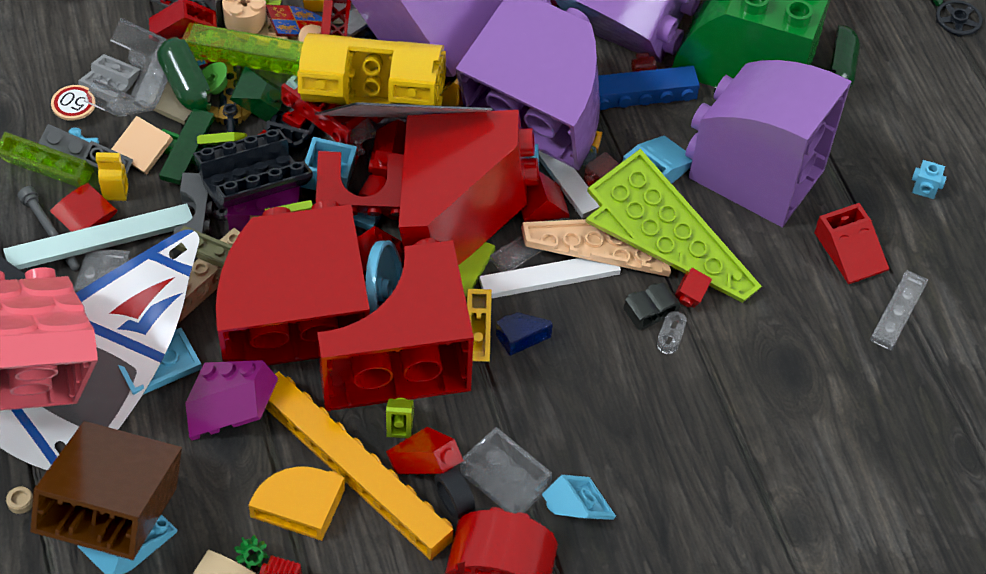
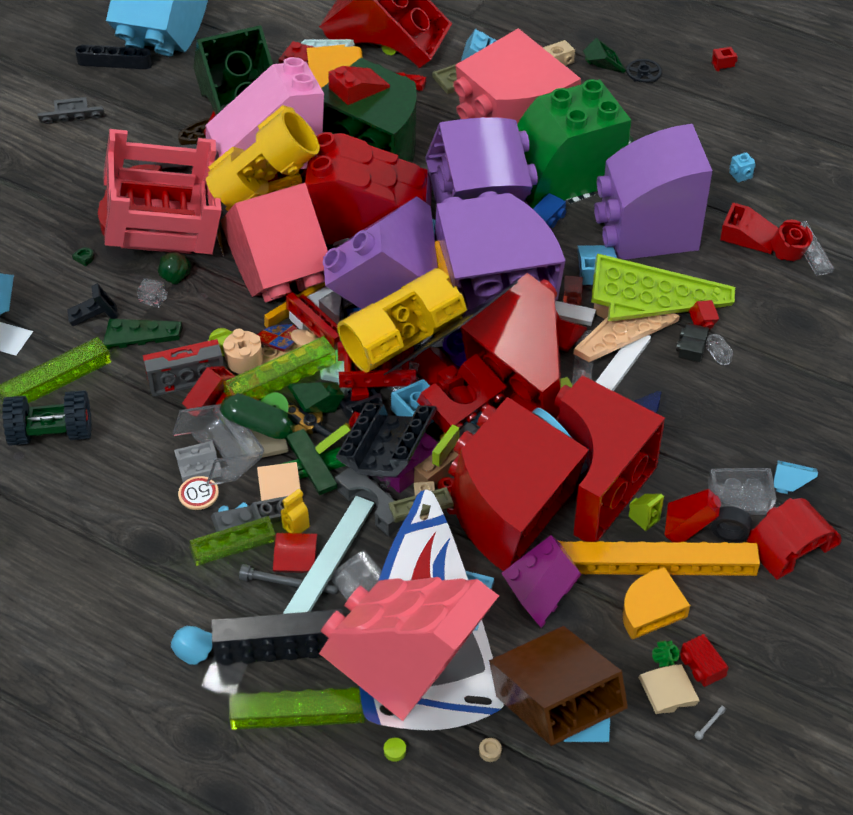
camera: 40 degrees left, 5 degrees down
none -> red brick [771,220,813,261]

